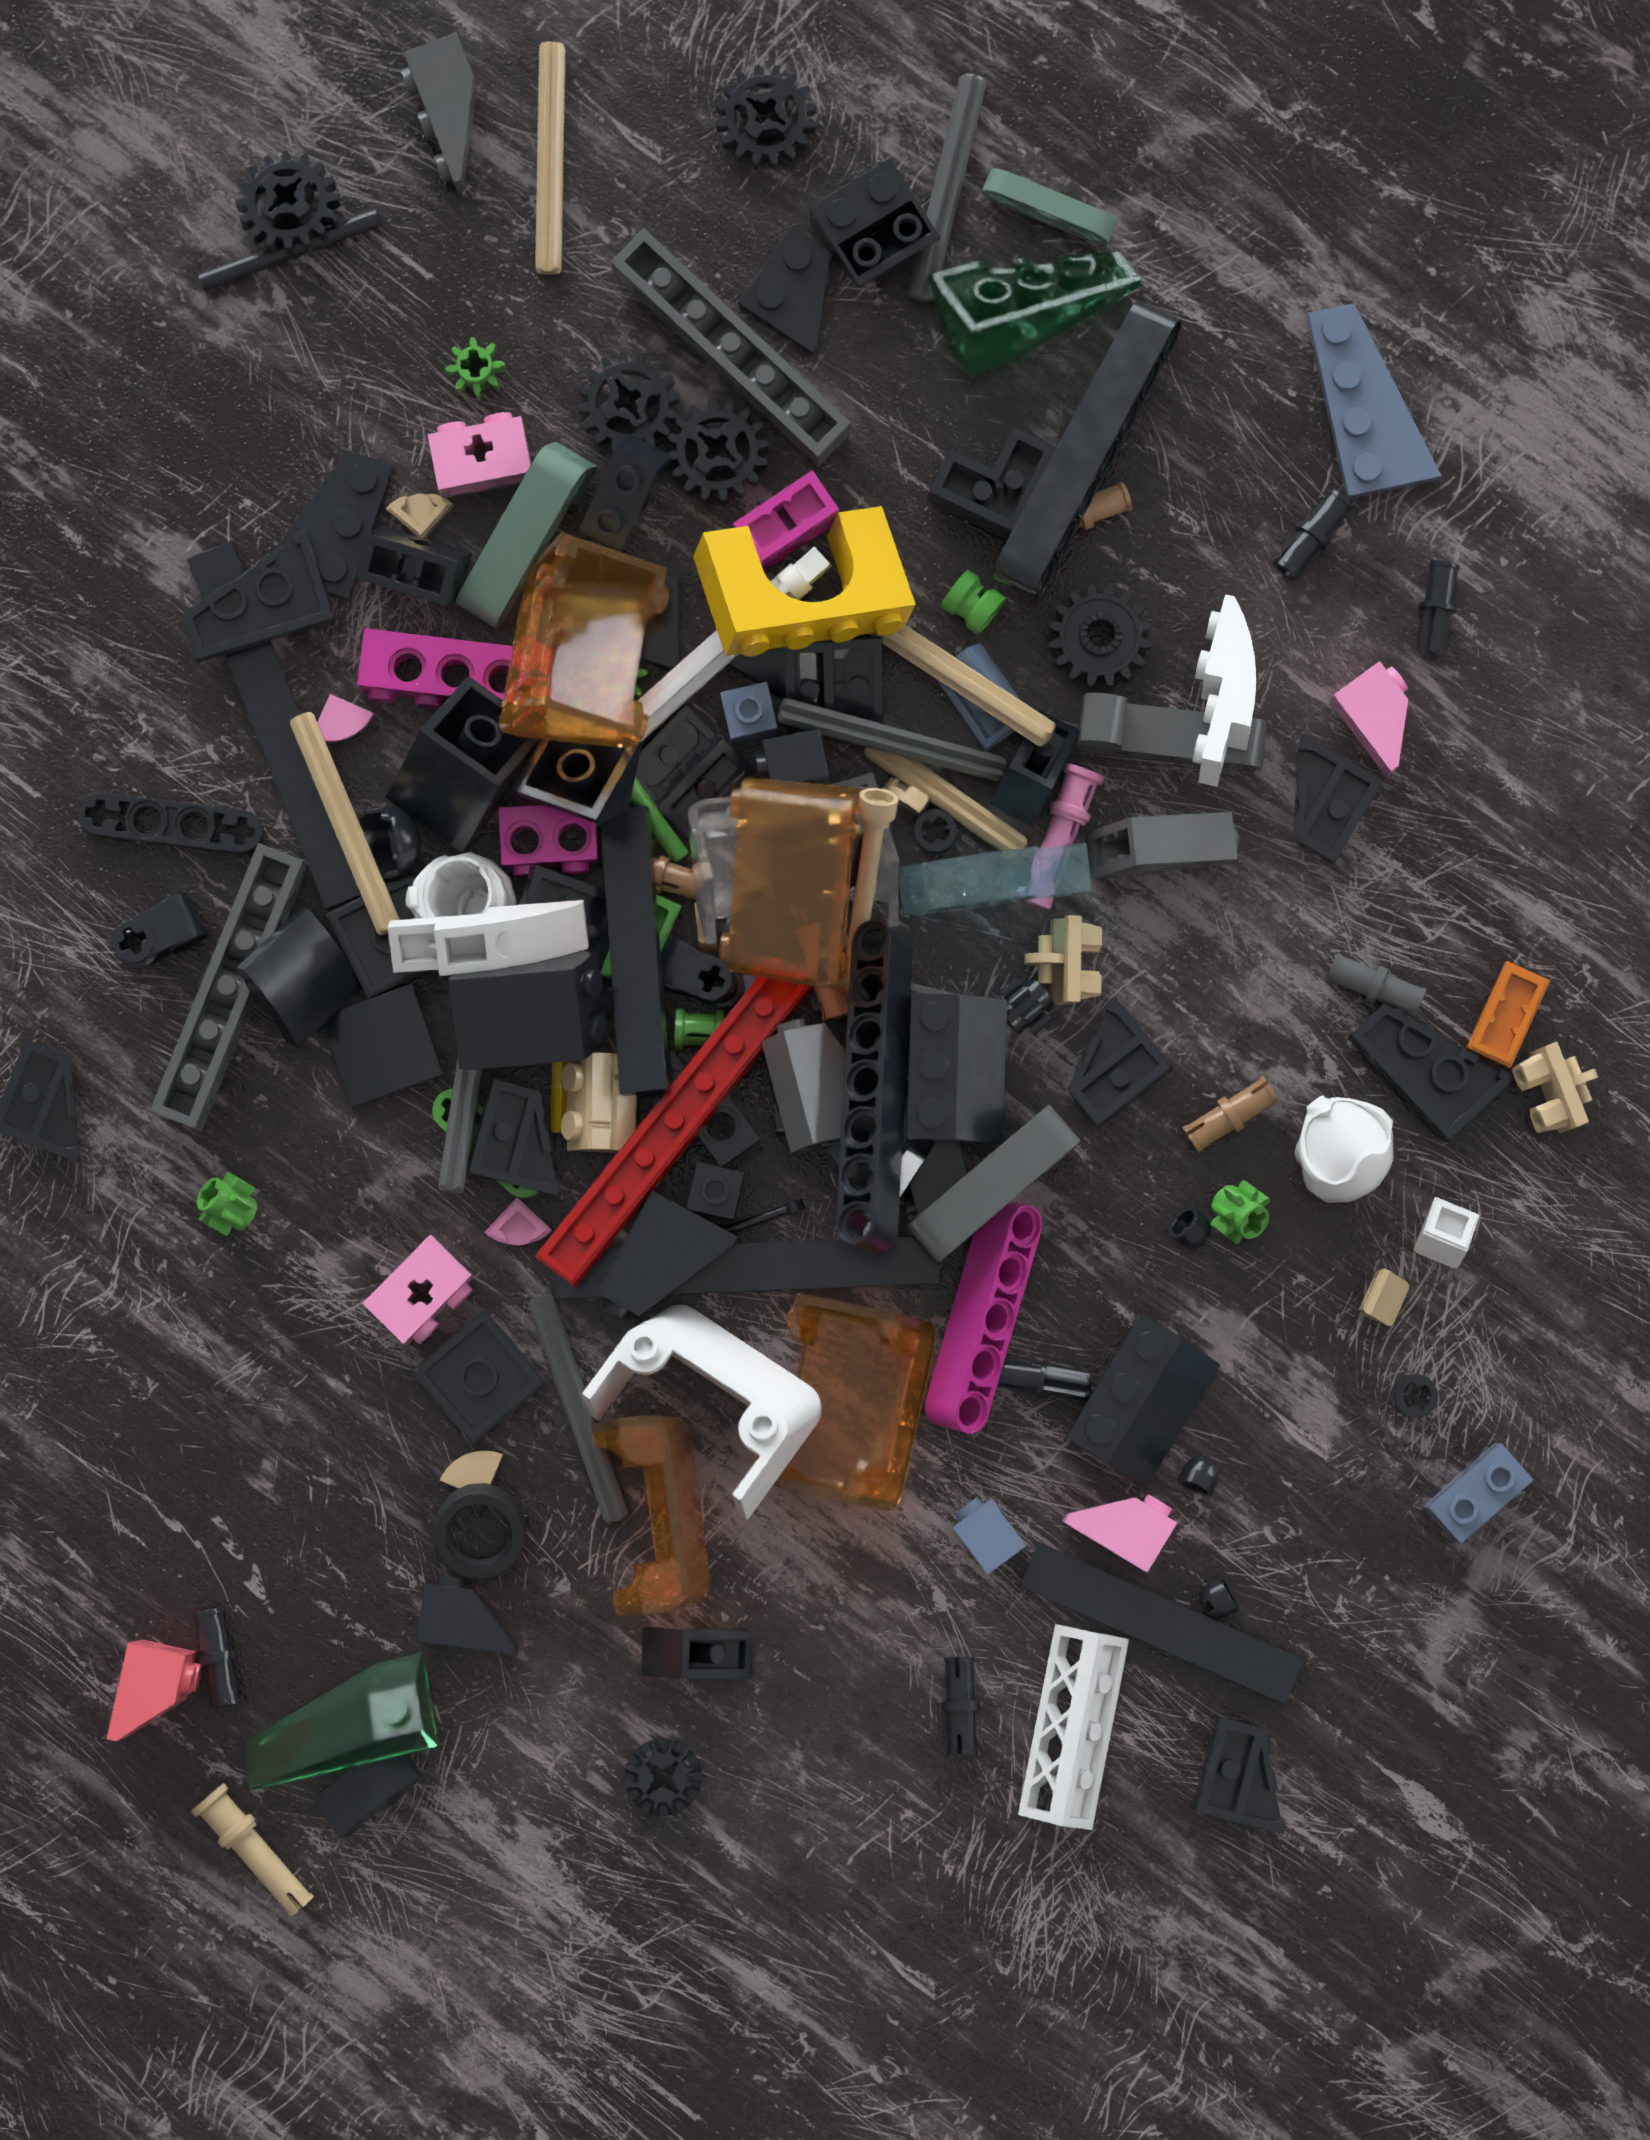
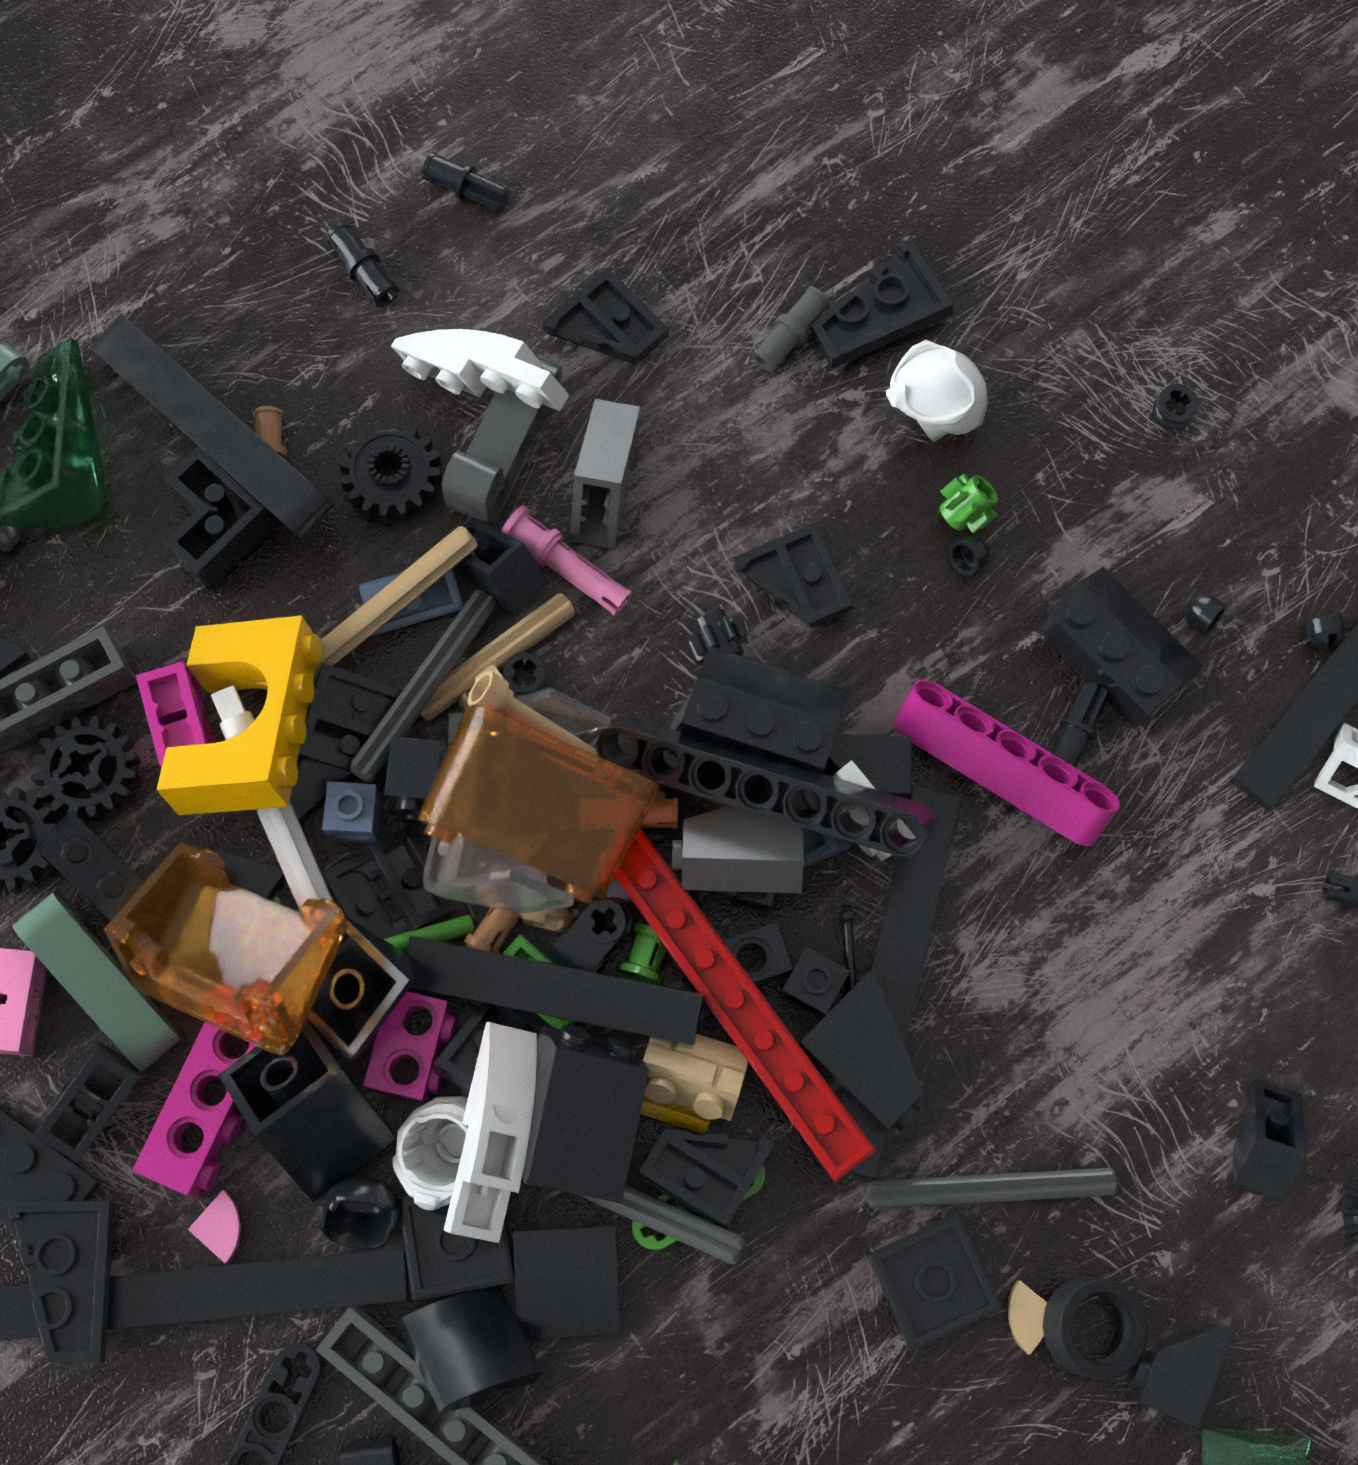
camera: 80 degrees left, 10 degrees down
tan axle [290,712,400,935] -> none
bright pink brick [362,1235,475,1345] -> none
tan tile [386,494,454,539] -> none
bright pink tile [485,1198,553,1246] -> none
white windscreen [582,1304,822,1520] -> none
clear orange windscreen [591,1414,710,1616] -> none
clear orange windscreen [756,1293,936,1511] -> none
clear light blue slope [898,843,1092,916] -> none
dark grey beam [907,1104,1081,1263] -> none
bright green wheel [940,569,1006,636] -> none
sand blue brick [952,1497,1026,1575] -> none
tan hips [1024,915,1102,1006] -> none
bright pink slope [1062,1494,1177,1572] -> none
medium nougat pin [1182,1076,1280,1153] -> none
sand blue wing [1306,303,1442,499] -> none
bright pink slope [1329,661,1408,777] -> none
tan slope [1359,1268,1409,1326] -> none
white slope [1414,1197,1480,1268] -> none
sand blue brick [1422,1443,1533,1544] -> none
orange plate [1466,961,1550,1069] -> none
tan hips [1512,1042,1598,1134] -> none

